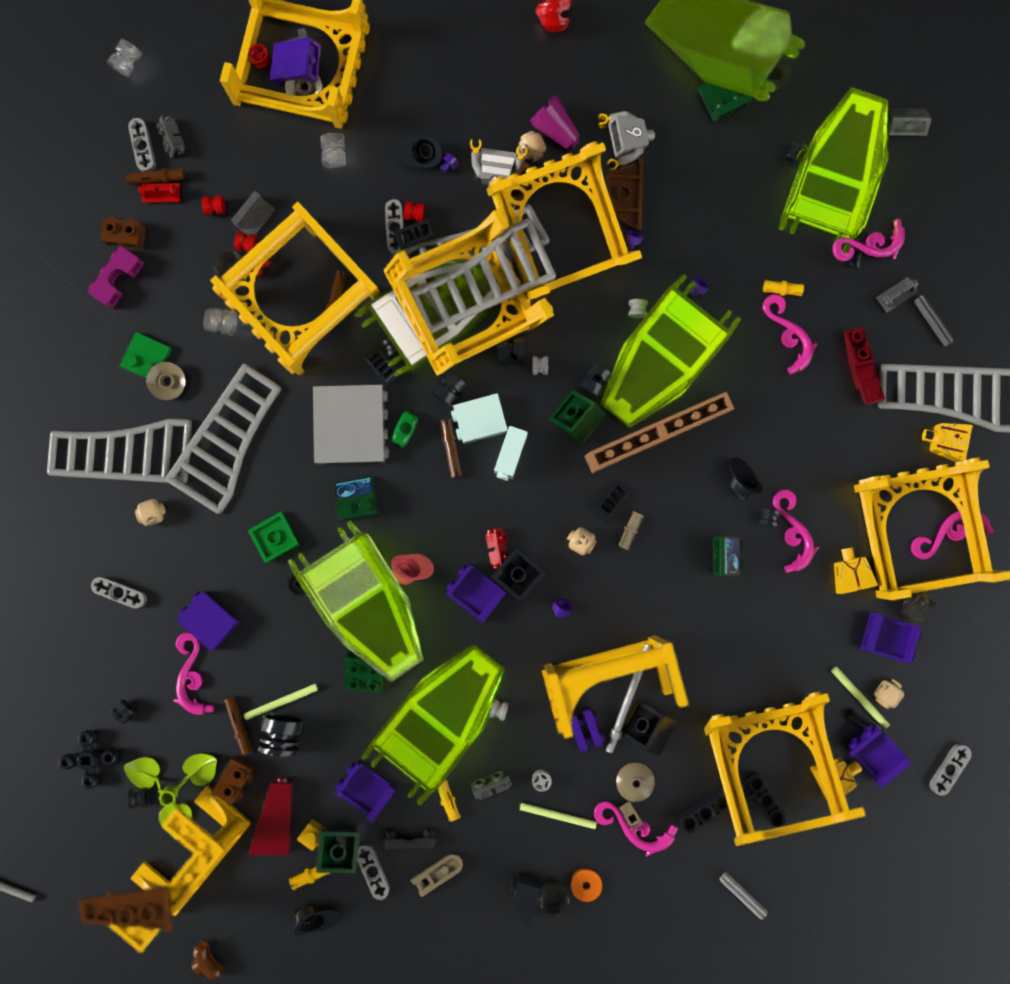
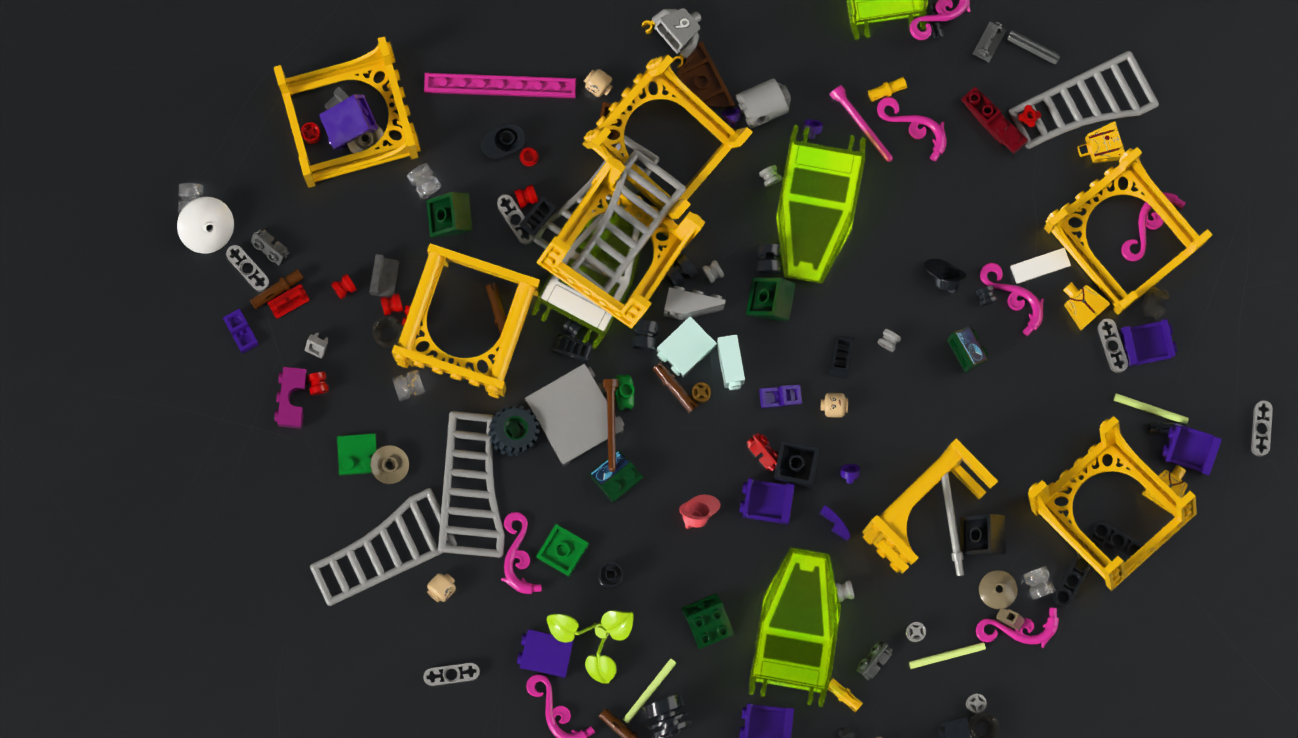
camera: 35 degrees left, 5 degrees down
reddish brown brick [100,216,146,250] -> none
clear neon green windscreen [288,521,423,682] -> none
dark purple tile [440,152,459,172] -> none
light grey torso [470,139,529,187] -> none
magenta cone [529,95,580,149] -> none
orange piece [570,868,602,902] -> none
dark purple brick [571,709,605,753] -> none
medium nougat hinge [584,392,734,473] -> none
dark tan axle [619,511,644,550] -> none
light grey axle [720,872,768,920] -> none
tan head [874,679,904,709] -> none
none -> white dish [177,196,234,254]
none -> dark purple slope [223,308,259,354]
none -> light grey tile [304,333,328,359]
none -> red wheel [307,372,329,395]
none -> dark pink tile [424,73,576,98]
none -> dark green slope [426,192,473,238]
none -> black wheel [488,405,540,457]
none -> dark pink plant [501,512,542,594]
none -> red plate [520,147,539,167]
none -> lime plant [547,610,634,684]
none -> reddish brown piece [603,379,618,472]
none -> light grey slope [663,286,726,320]
none -> pearl gold wheel [692,382,711,403]
none -> light grey cylinder [736,78,791,129]
none -> dark purple slope [759,385,802,408]
none -> dark purple slope [819,505,851,541]
none -> dark pink piece [829,85,893,162]
none -> light grey wheel [877,329,901,352]
none -> light grey wheel [966,693,987,714]
none -> white tile [1010,248,1071,284]
none -> red plate [1018,105,1041,127]
none -> clear wheel [1023,566,1056,600]
none -> light grey beam [1098,319,1128,373]

